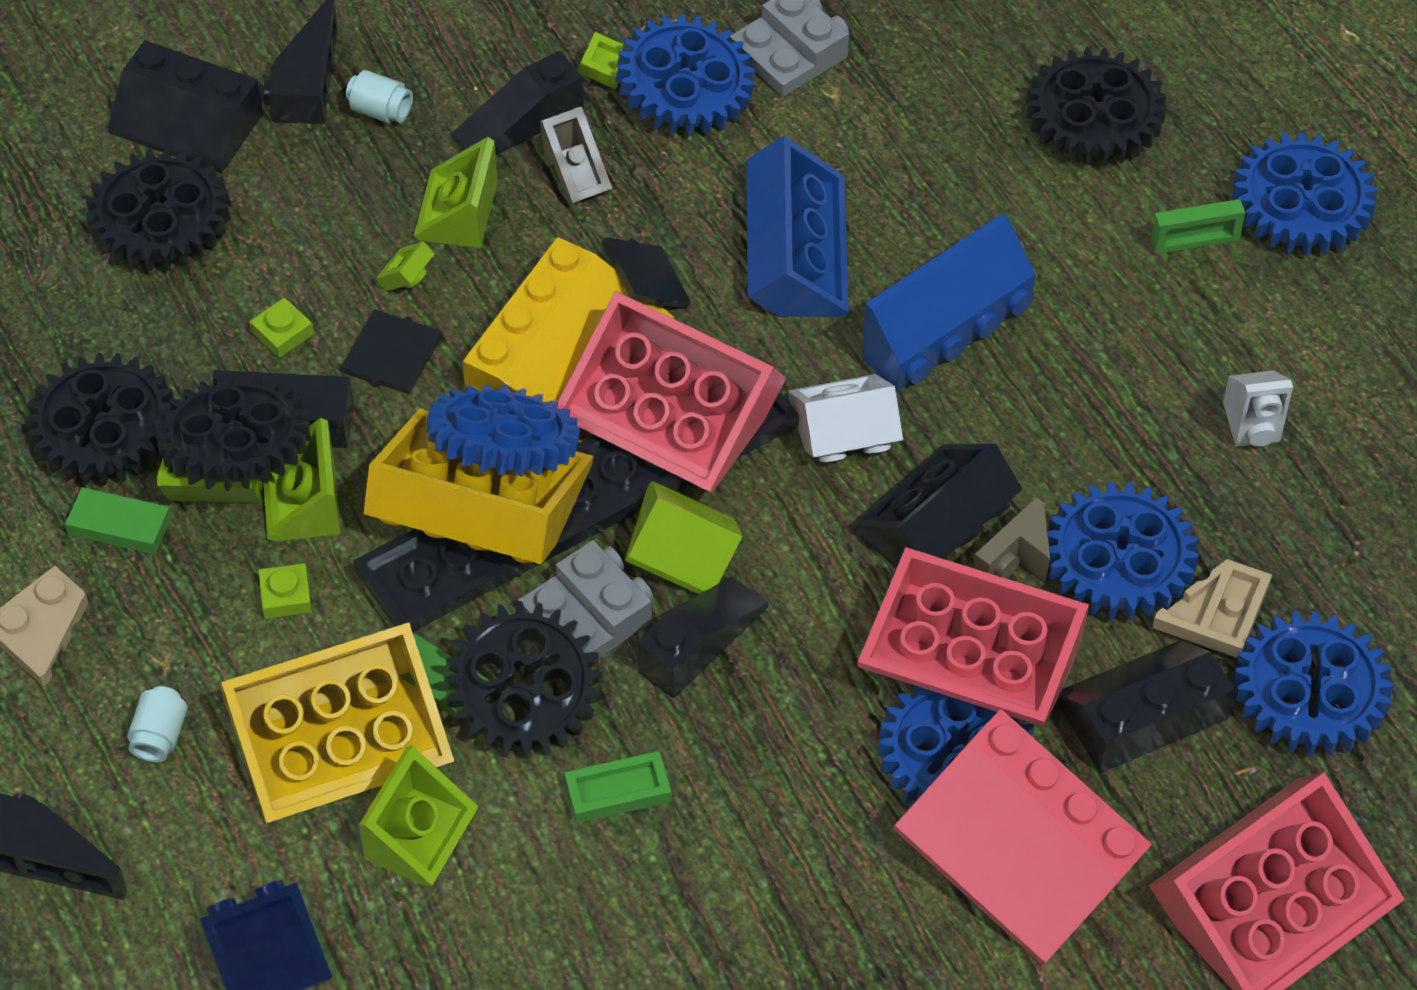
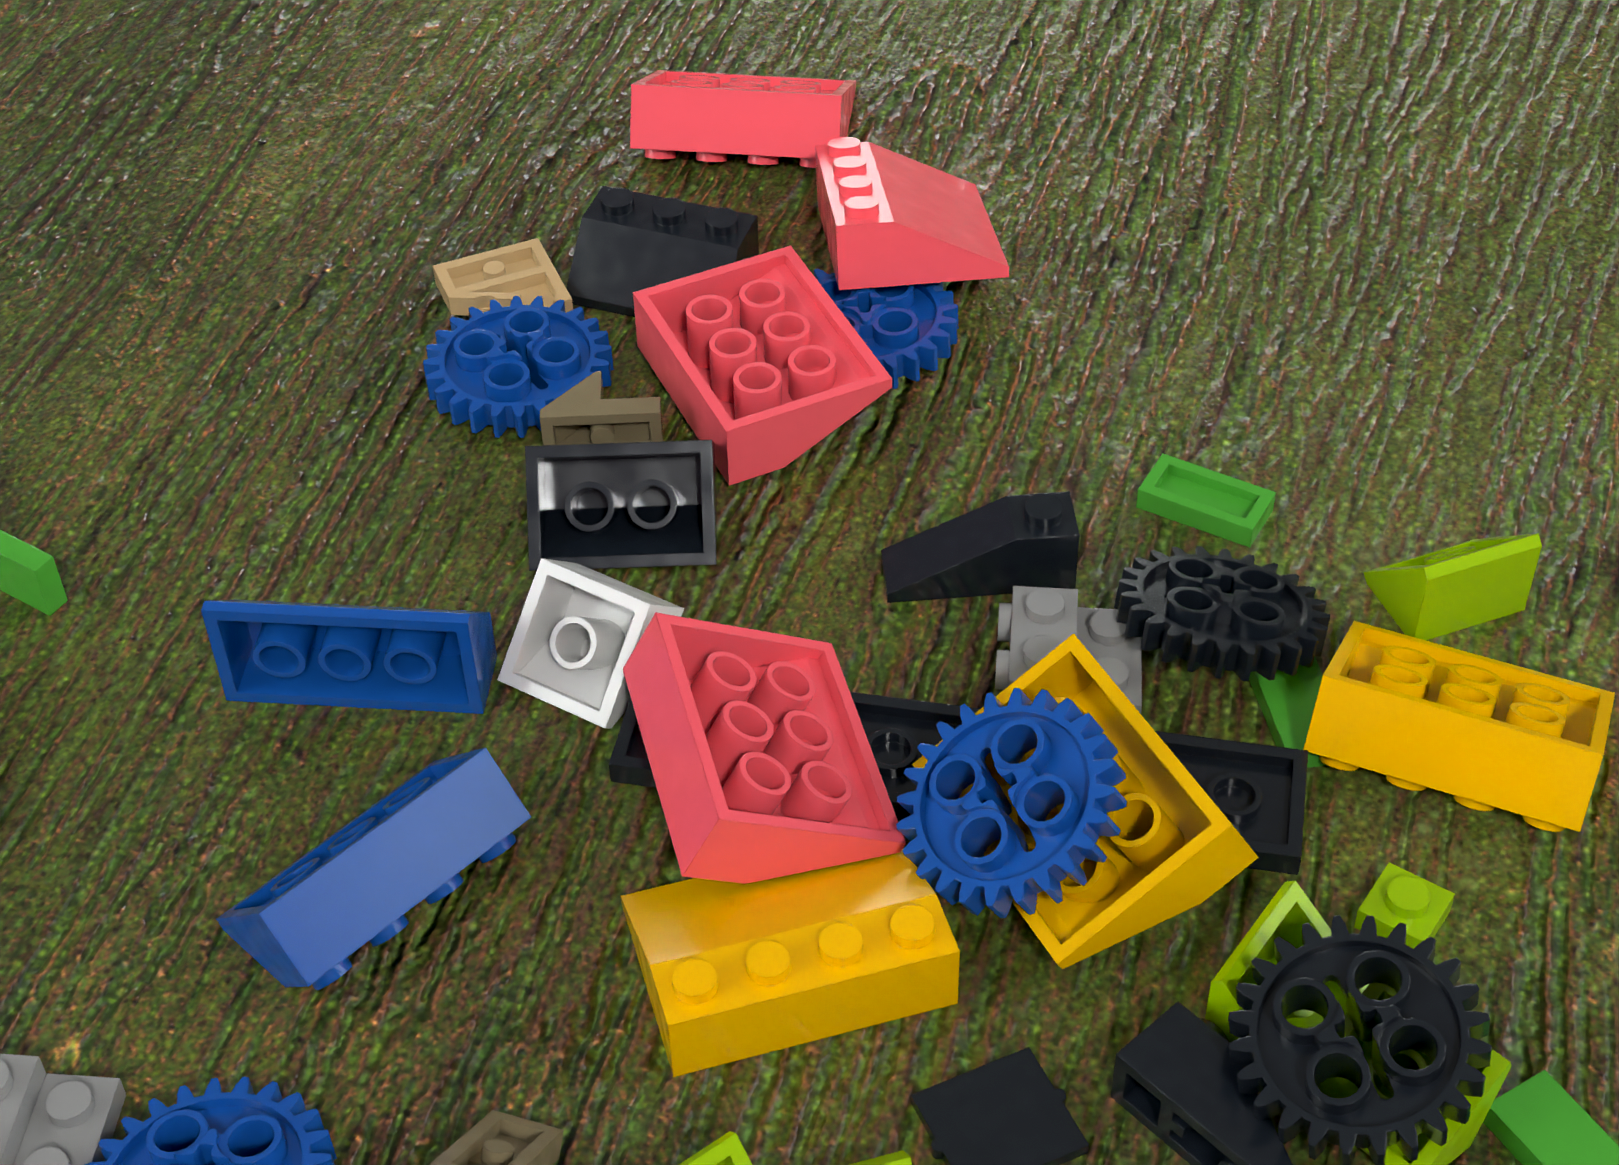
camera: 135 degrees left, 10 degrees down
black piece [602,237,691,309] -> none
lime slope [625,481,743,594] -> none
white slope [1223,370,1293,447] -> none
blue gear [1233,611,1394,757] -> none

